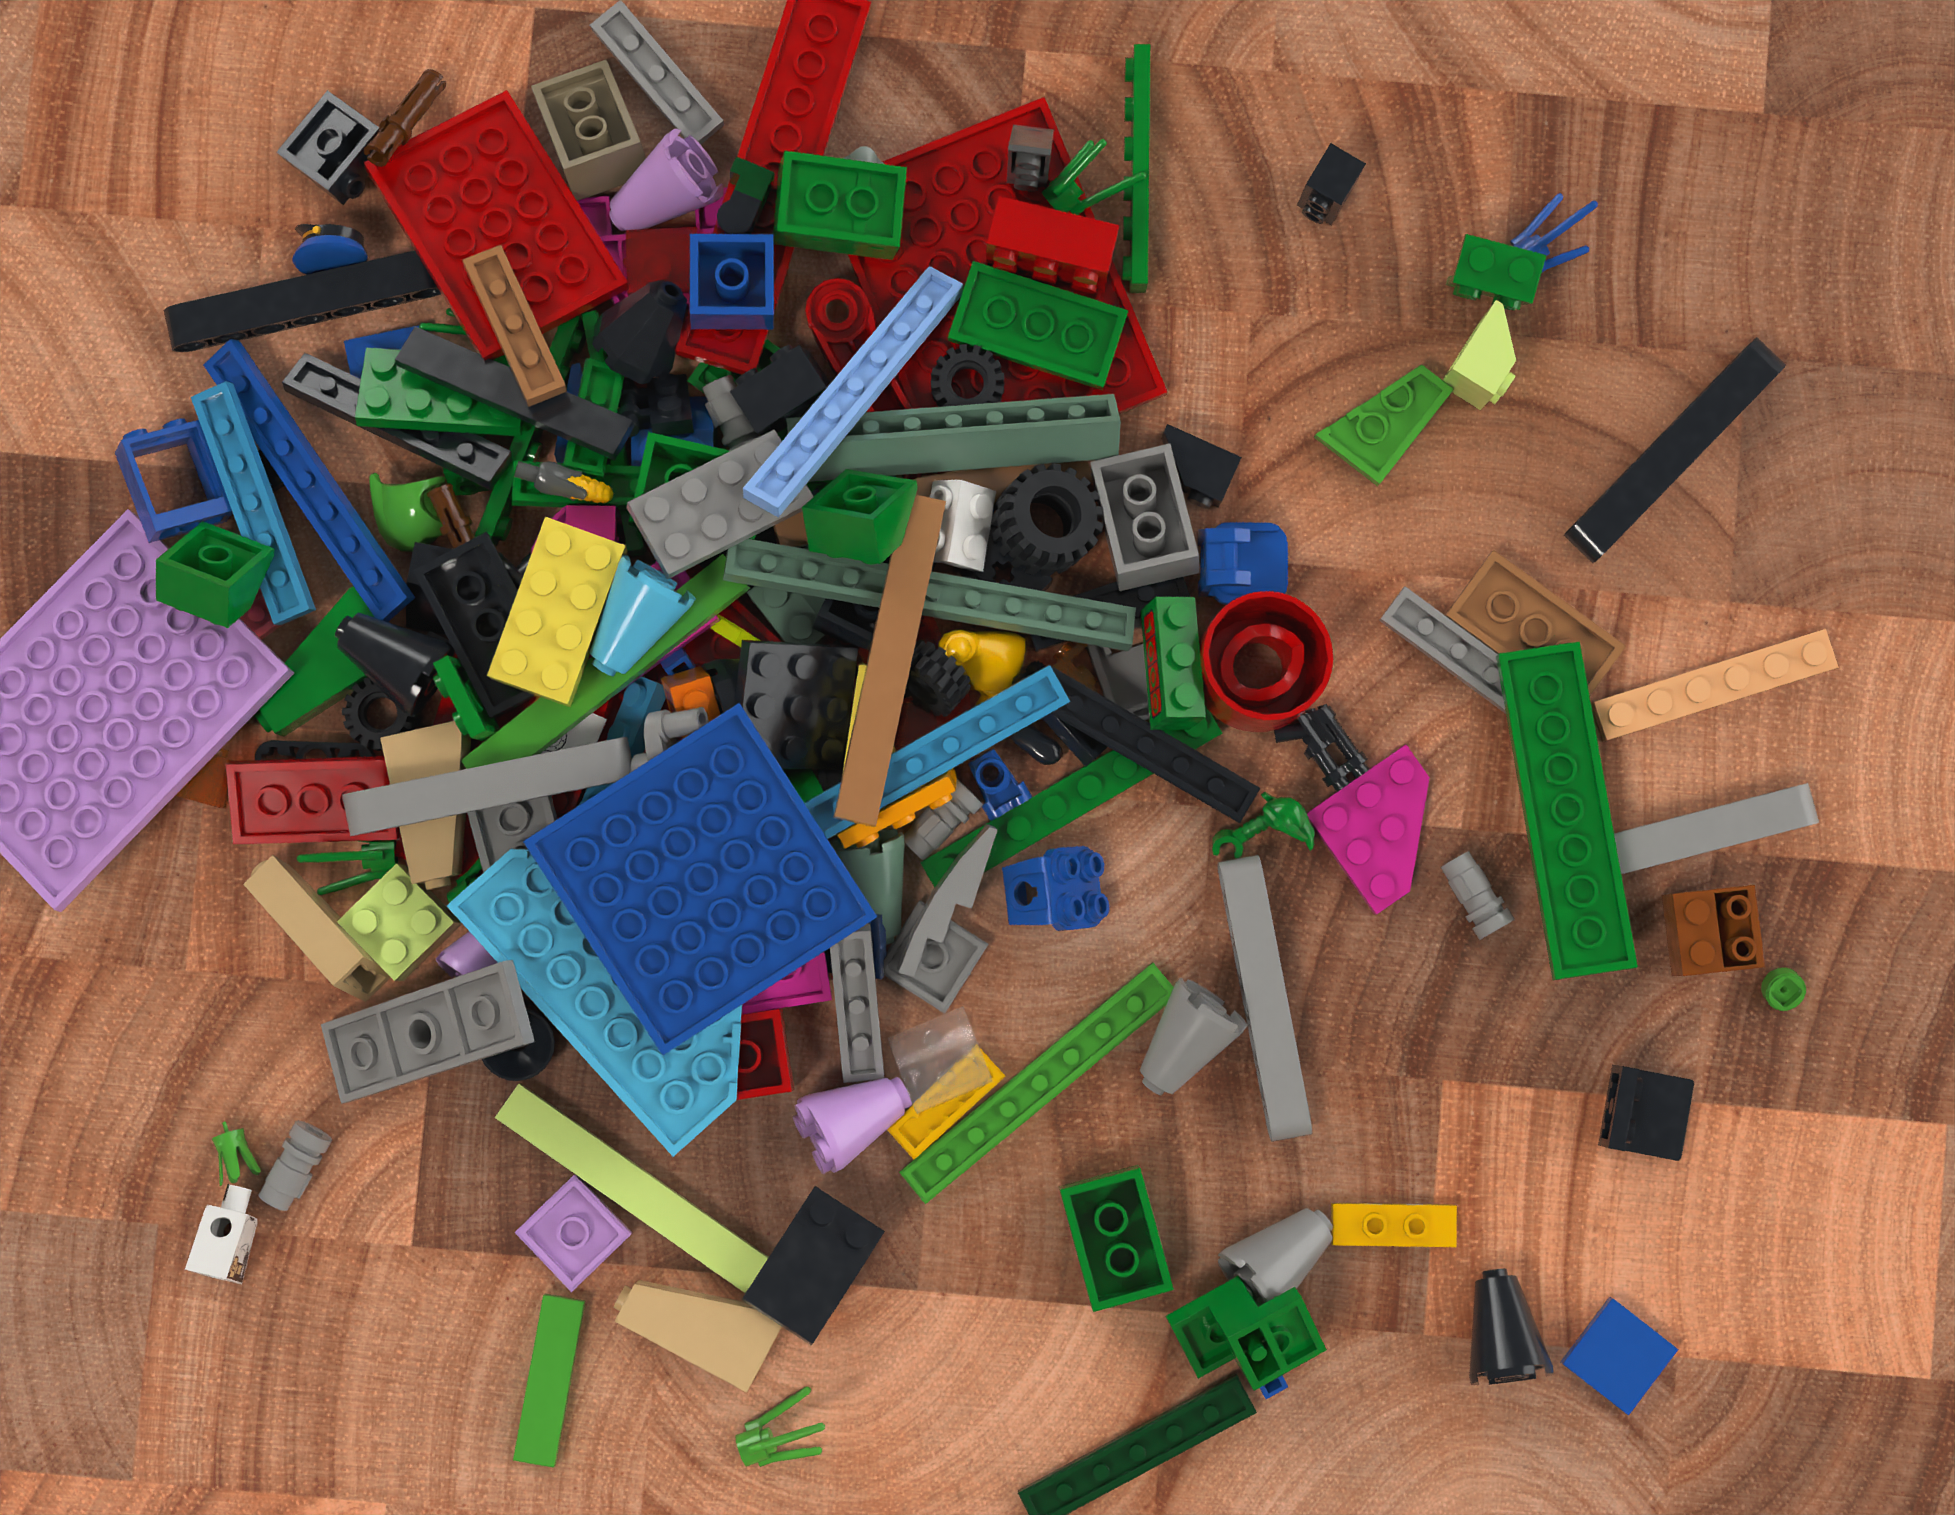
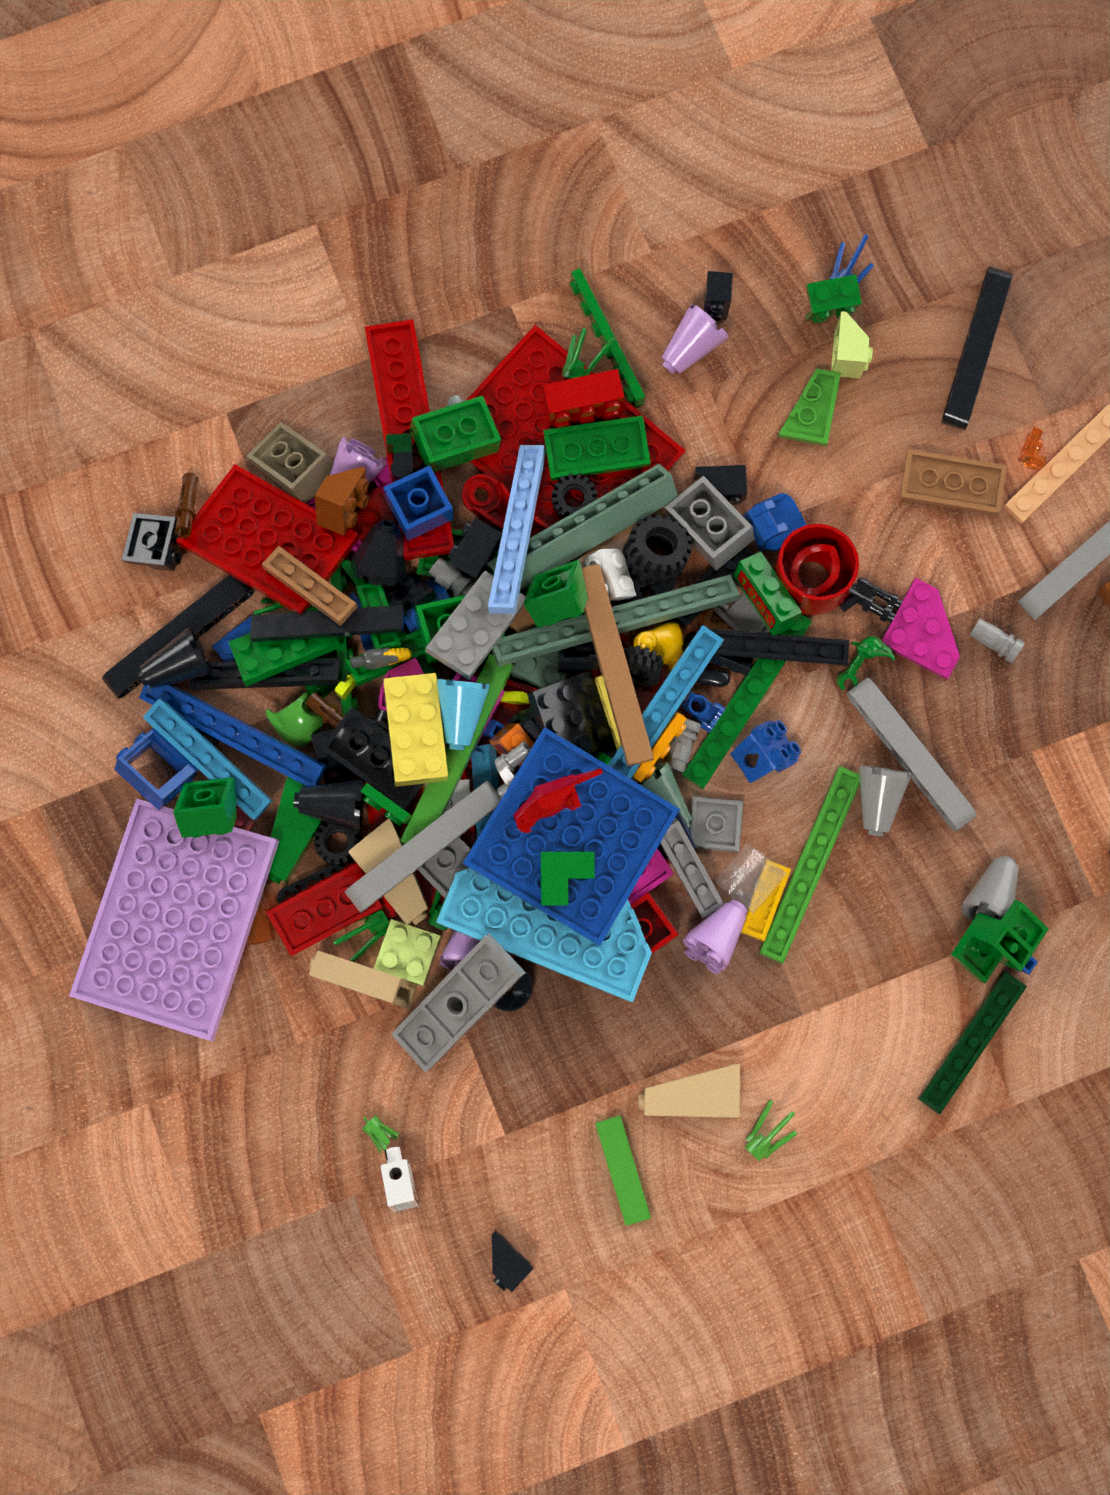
camera: 25 degrees left, 5 degrees down
light grey axle [258,1120,332,1211] -> none
blue piece [292,224,368,275] -> none
yellowish green tile [495,1083,769,1293] -> none
lavender tile [515,1174,633,1292] -> none
light grey plate [590,0,725,145] -> none
black slope [742,1186,885,1346] -> none
light grey slope [897,824,997,977] -> none
dark grey slope [1007,125,1054,192] -> none
green brick [1058,1165,1174,1312] -> none
yellow plate [1331,1203,1457,1247] -> none
light grey plate [1379,586,1506,714] -> none
green plate [1496,642,1638,981] -> none
none -> black cone [138,627,213,689]
none -> dark orange slope [315,467,369,536]
none -> neon yellow tile [334,674,356,700]
none -> black slope [492,1230,534,1292]
none -> red animal [513,768,603,833]
none -> green tile [540,852,595,906]
none -> lavender cone [661,304,729,374]
none -> clear orange bracket [1018,427,1048,470]

